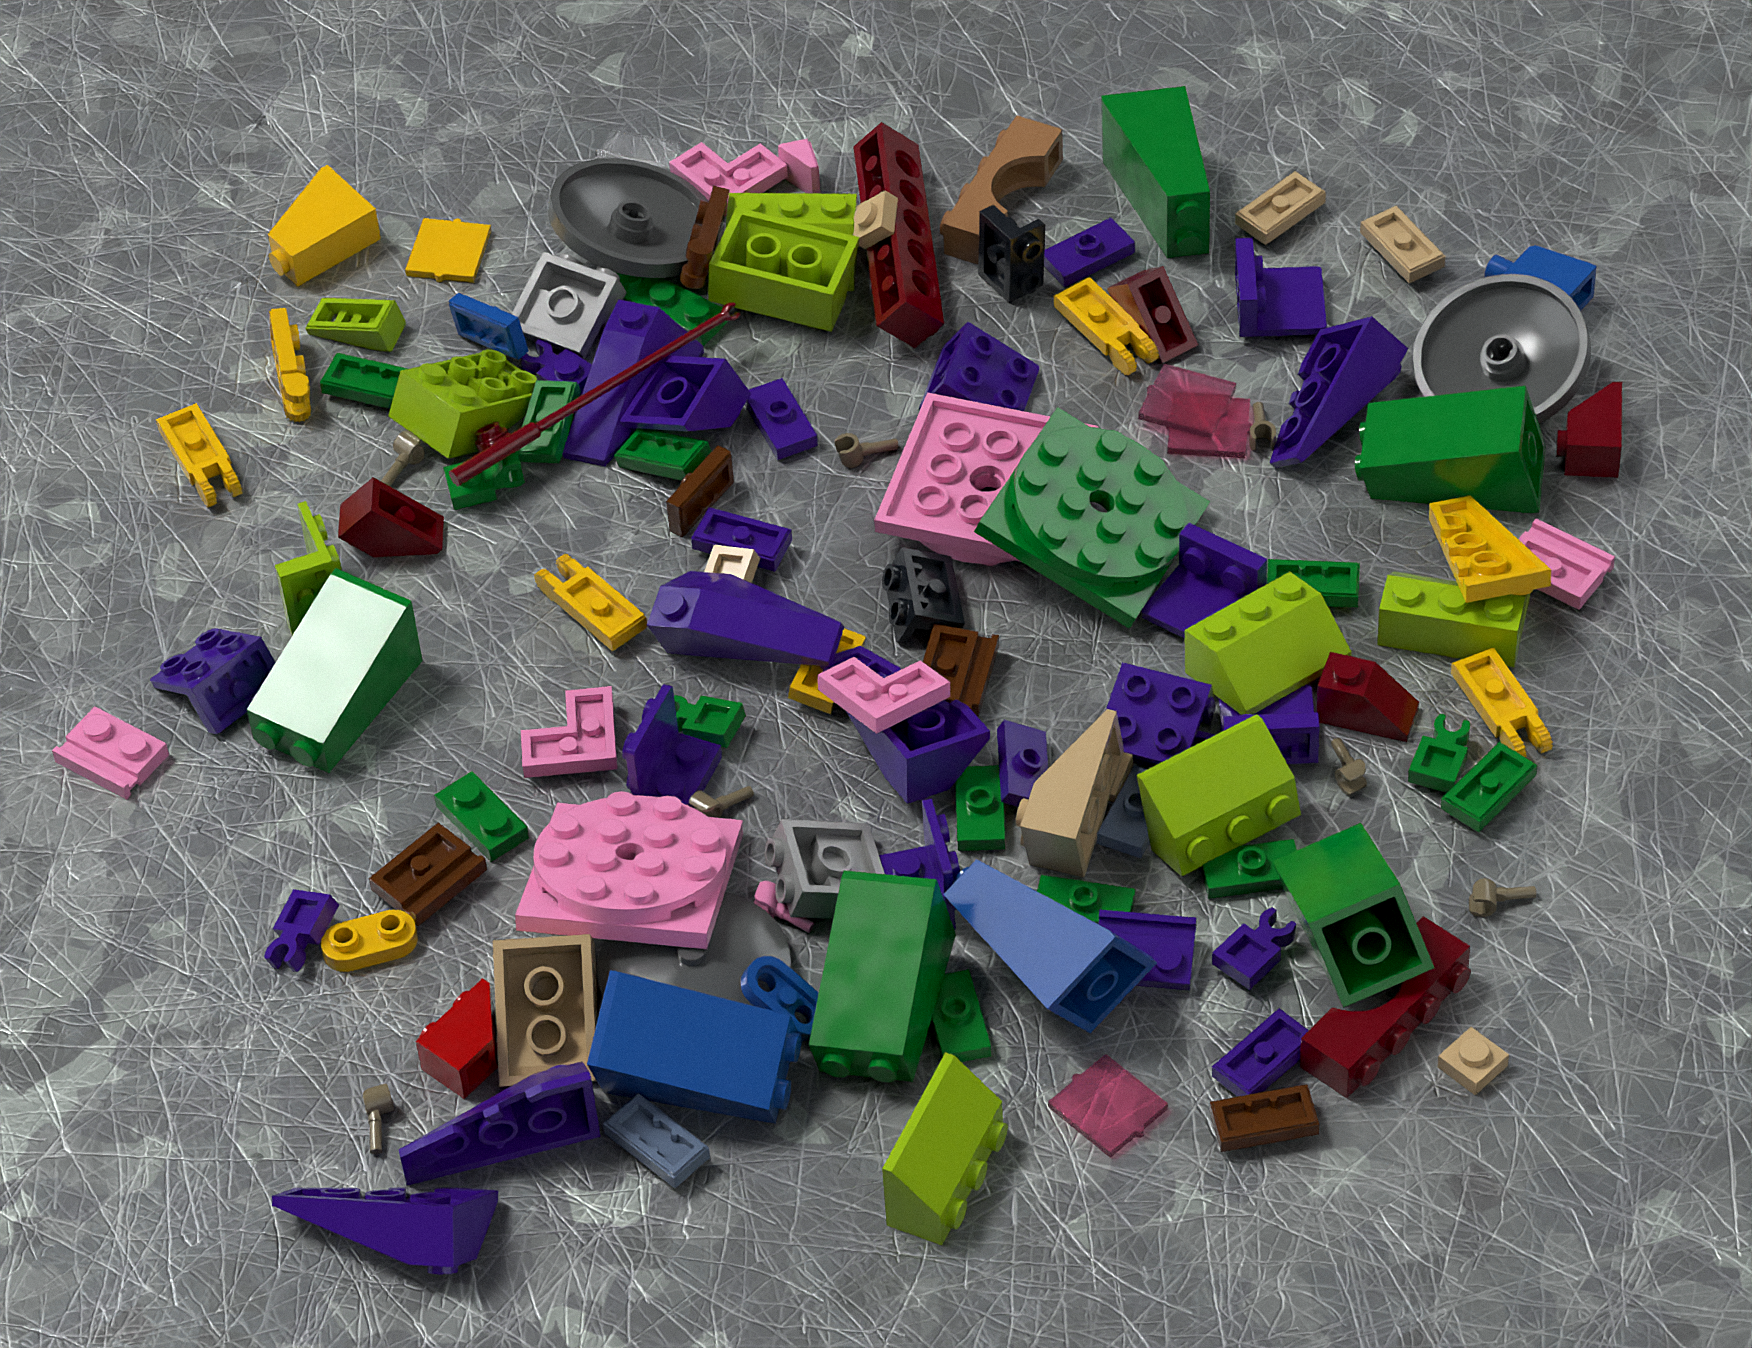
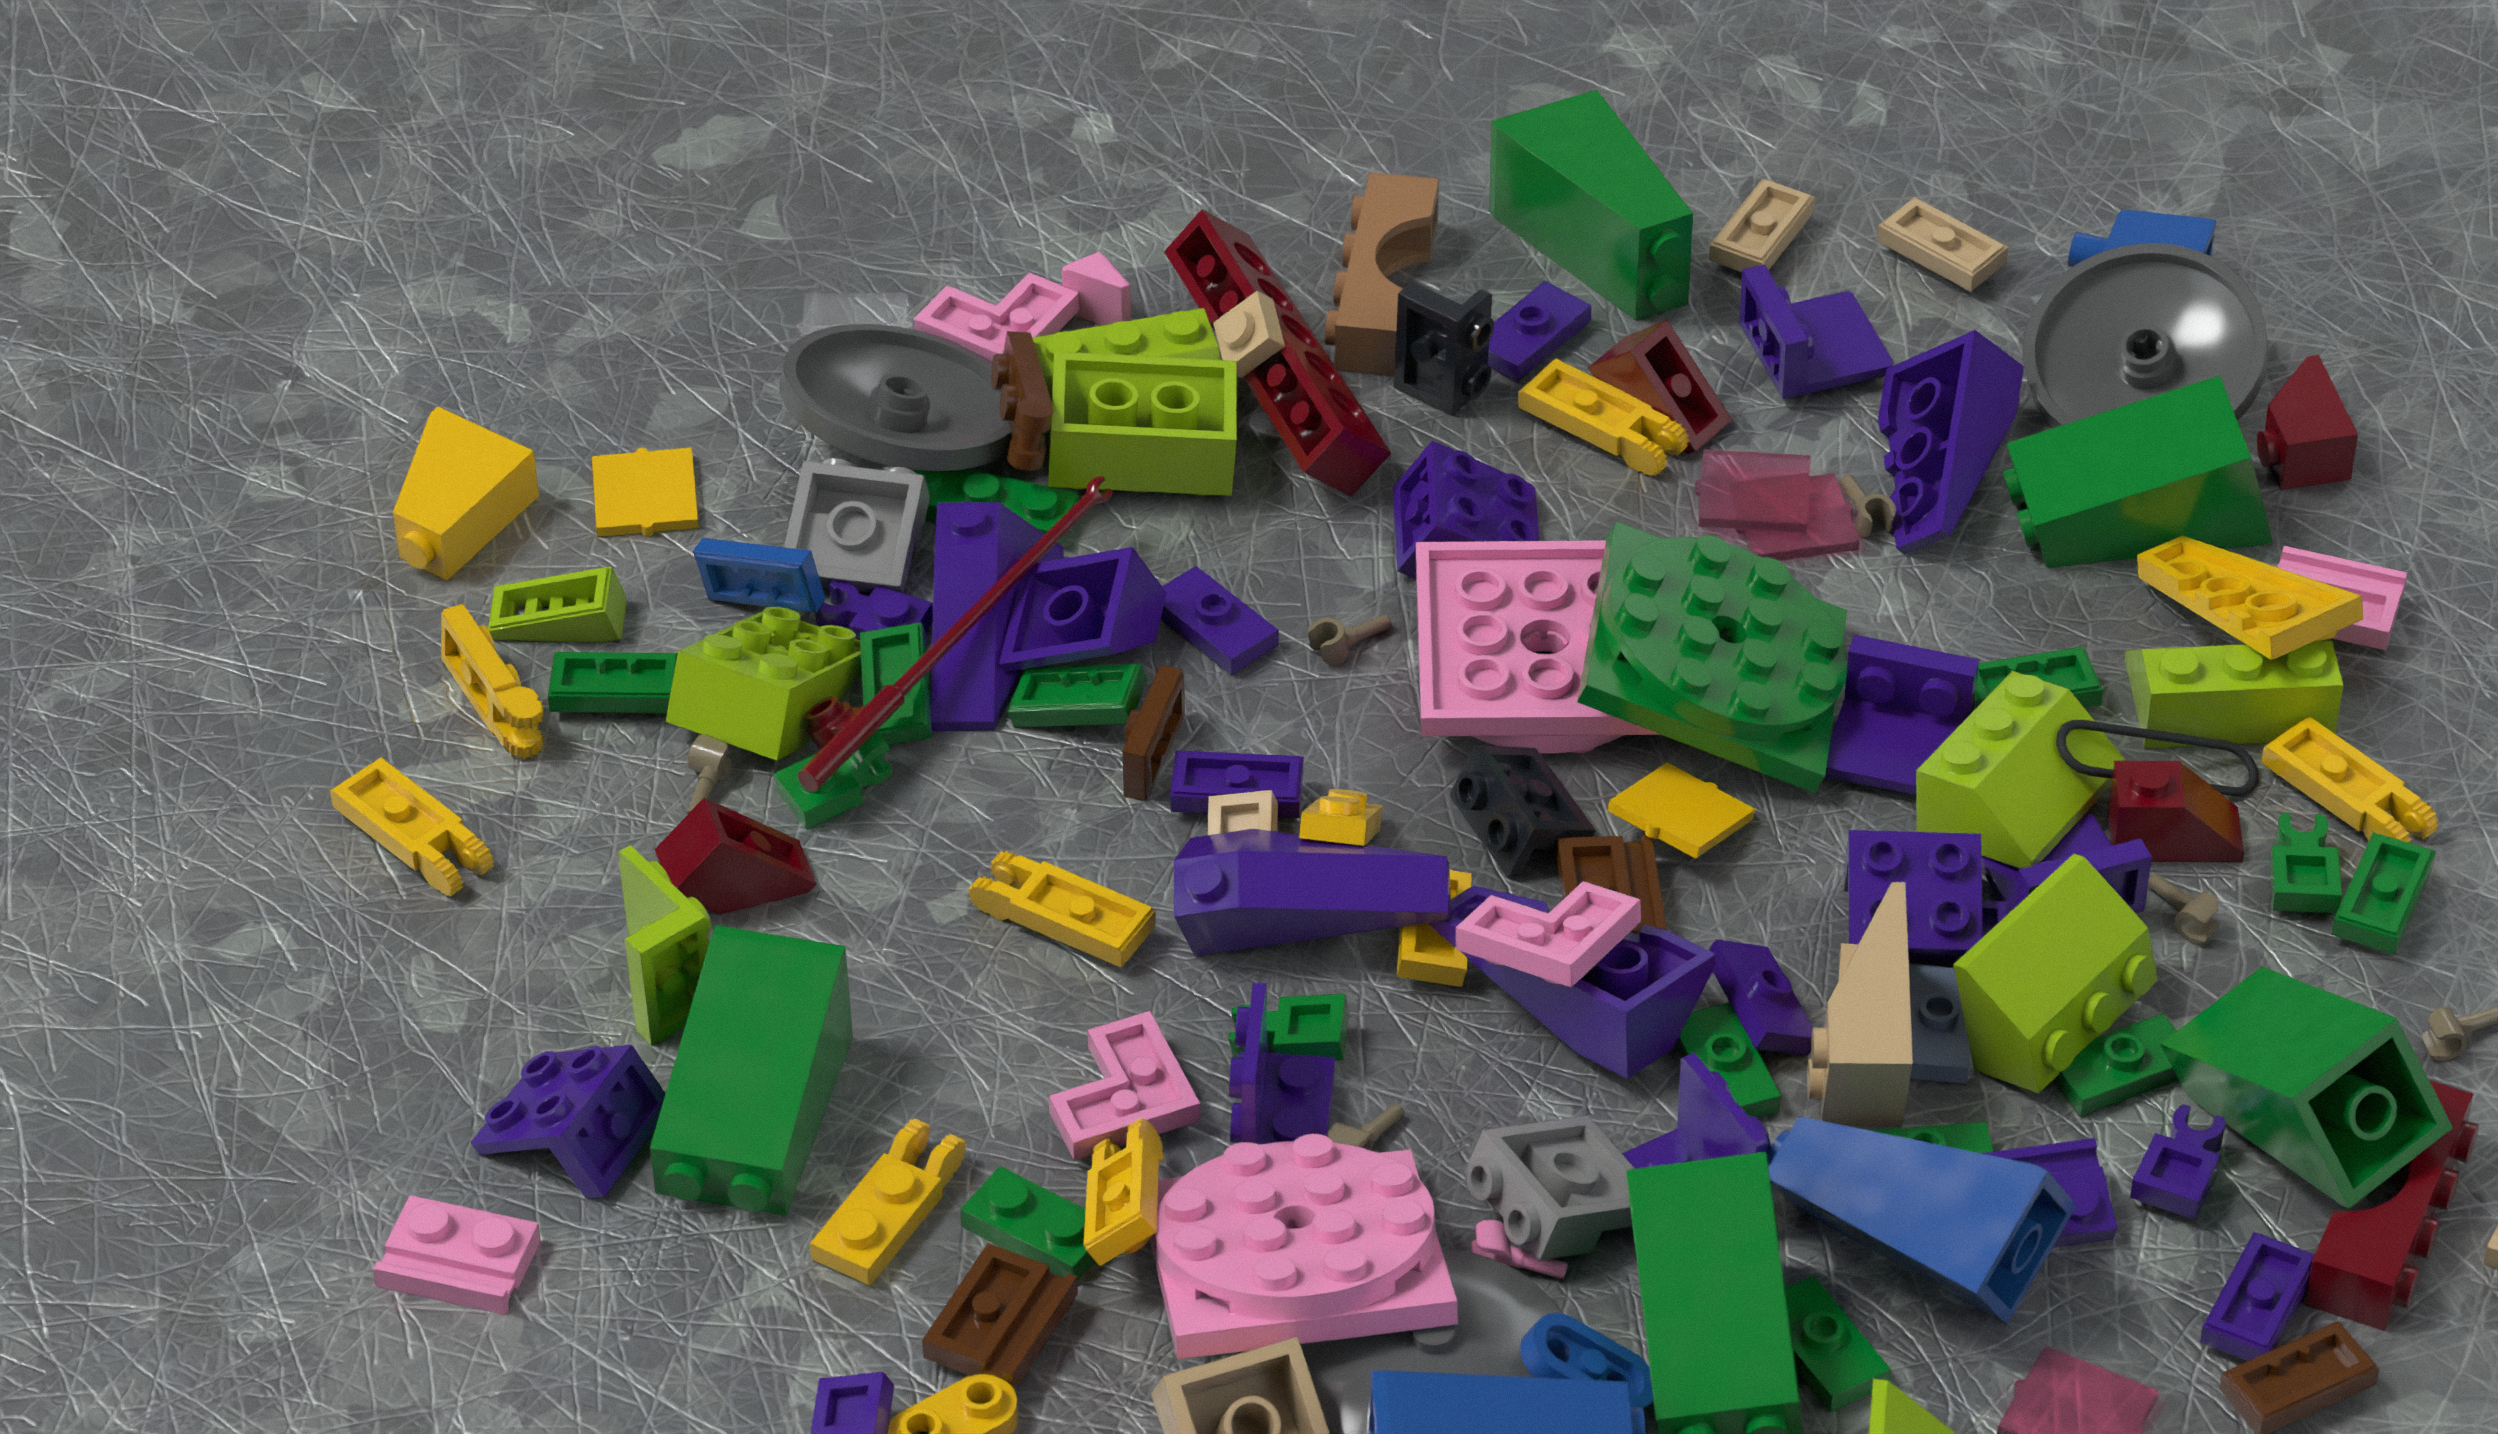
camera: 20 degrees left, 5 degrees down
none -> yellow hinge [810,1118,967,1285]
none -> yellow hinge [1084,1117,1164,1266]
none -> yellow plate [1299,789,1383,846]
none -> yellow piece [1607,762,1756,859]
none -> black piece [2056,720,2258,797]

